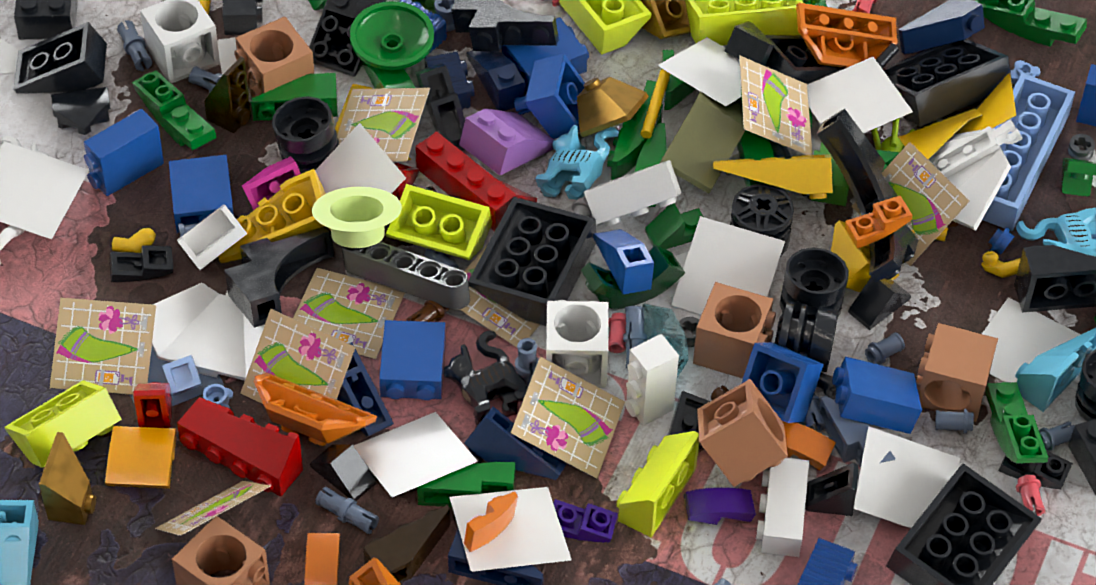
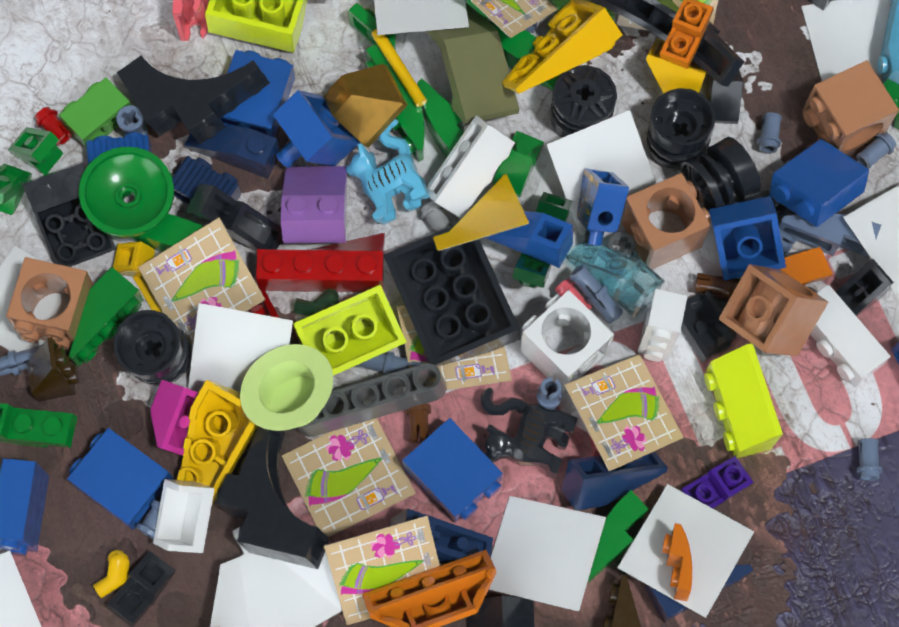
camera: 45 degrees left, 20 degrees up
dark purple slope [683,487,756,525] -> none
none -> yellow slope [113,241,155,278]
none -> yellow sticker [433,174,529,251]
none -> blue torso [577,168,629,246]

